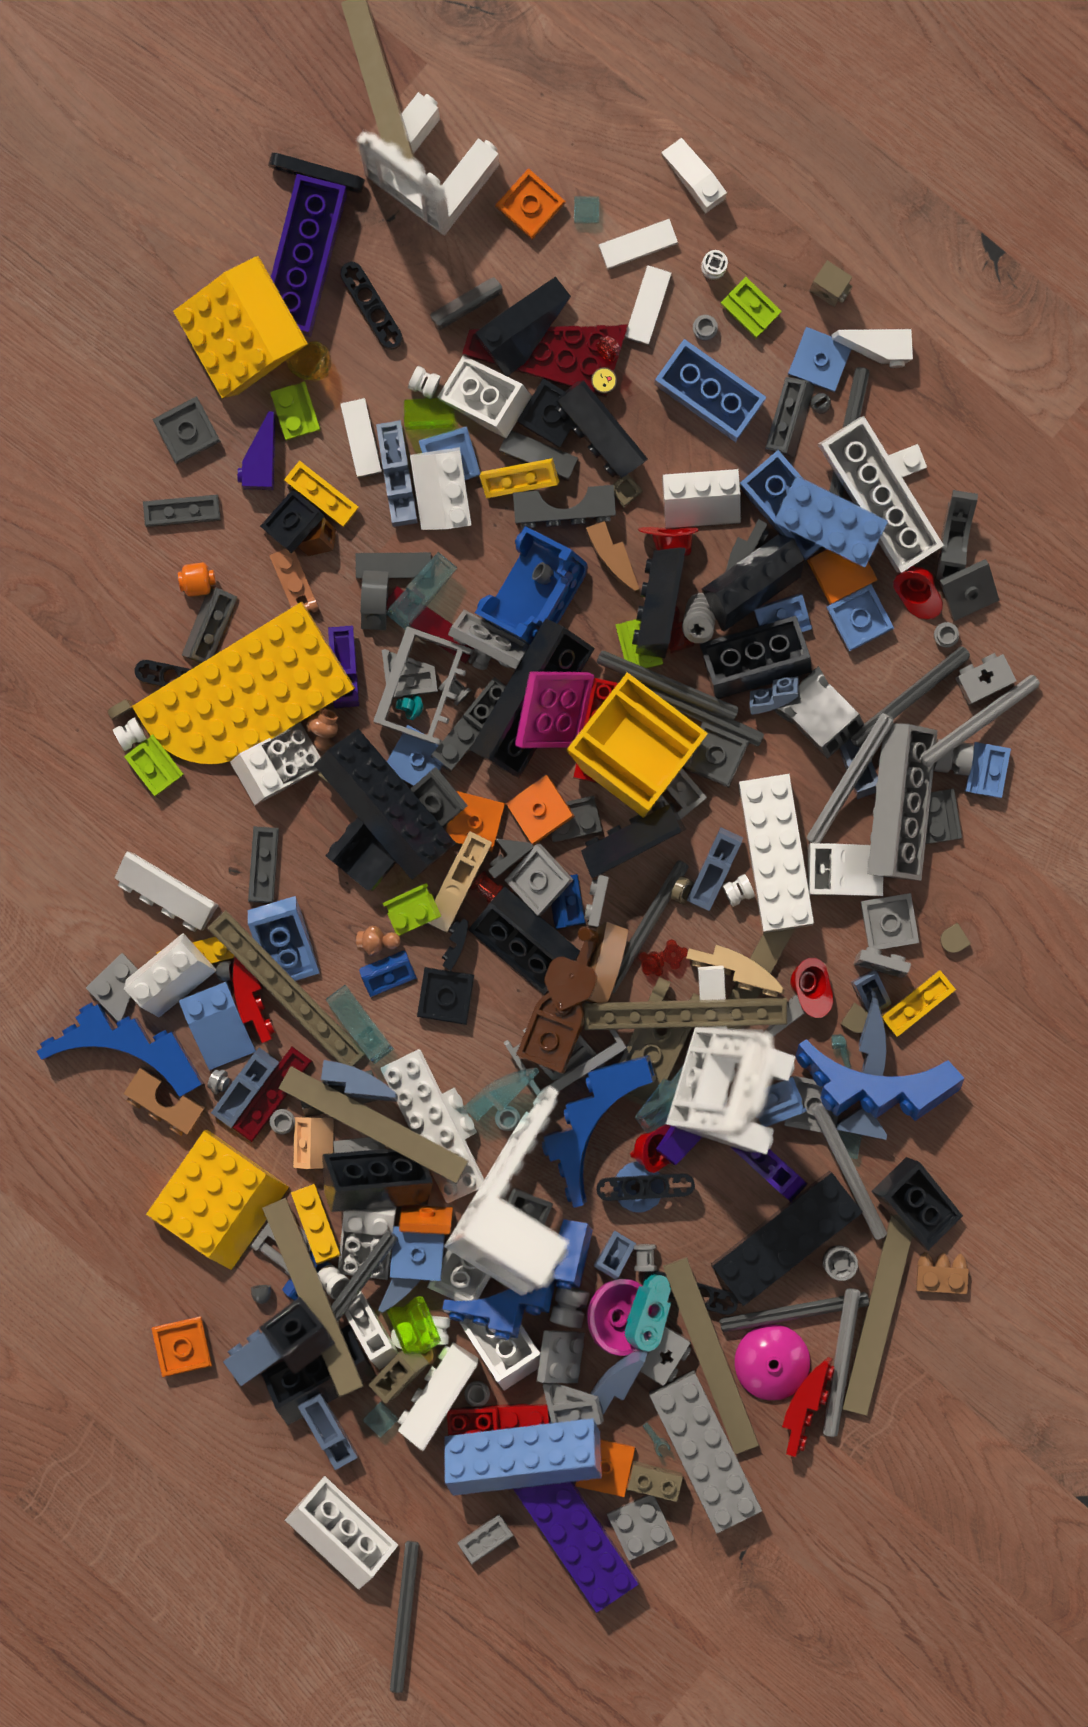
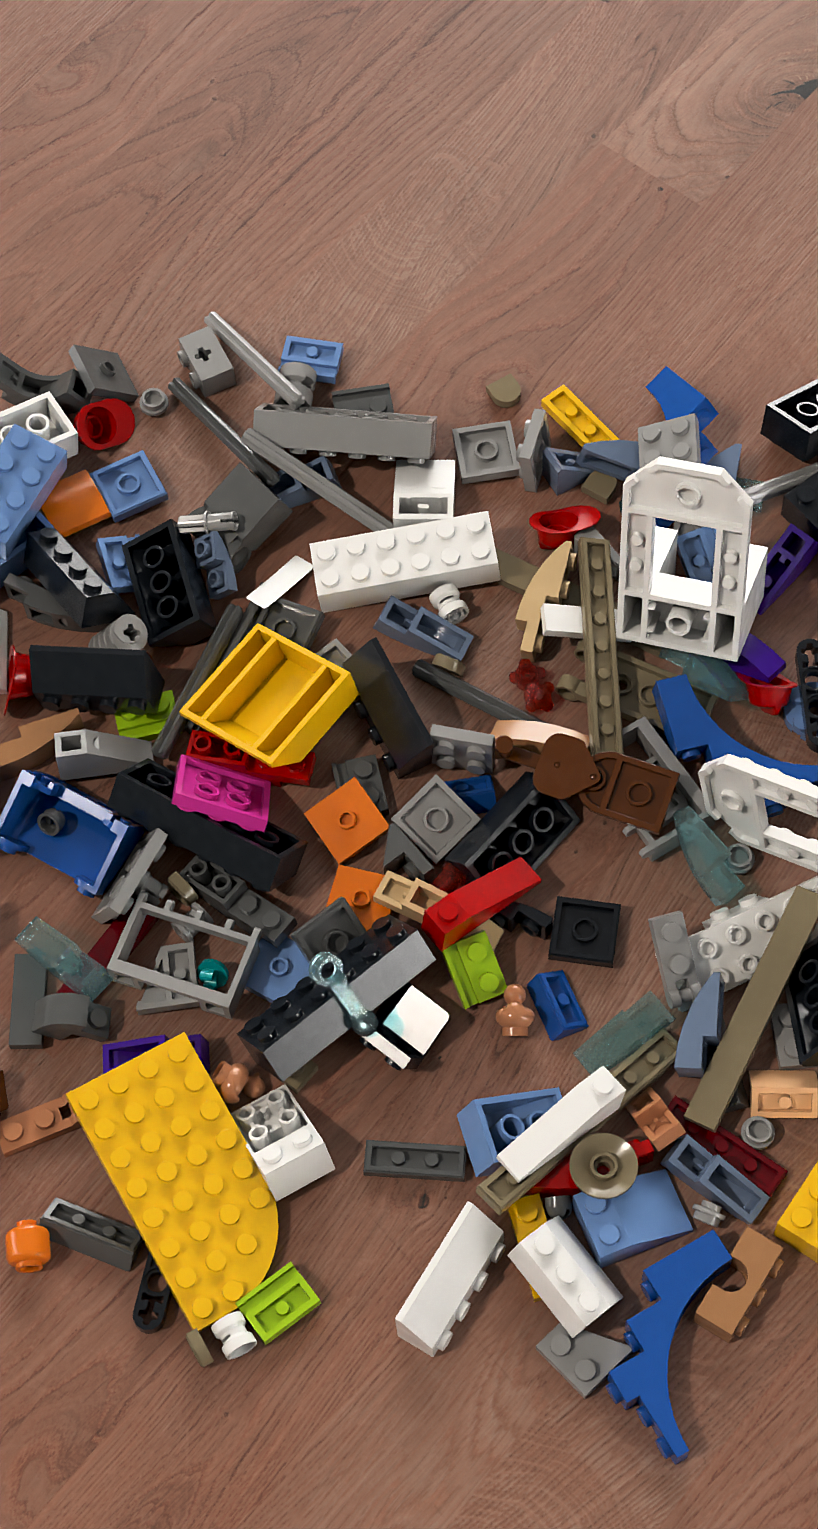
camera: 85 degrees left, 25 degrees down
none -> light grey slope [54,729,154,781]
none -> dark tan tile [168,871,199,907]
none -> light grey axle [177,511,239,534]
none -> white sticker [246,556,313,609]
none -> clear light blue piece [308,952,378,1036]
none -> red slope [421,857,542,952]
none -> white slope [496,1066,626,1183]
none -> dark tan dish [569,1133,638,1199]
none -> nougat slope [625,1086,686,1152]
none -> light grey plate [638,413,701,469]
none -> light grey plate [648,911,701,1009]

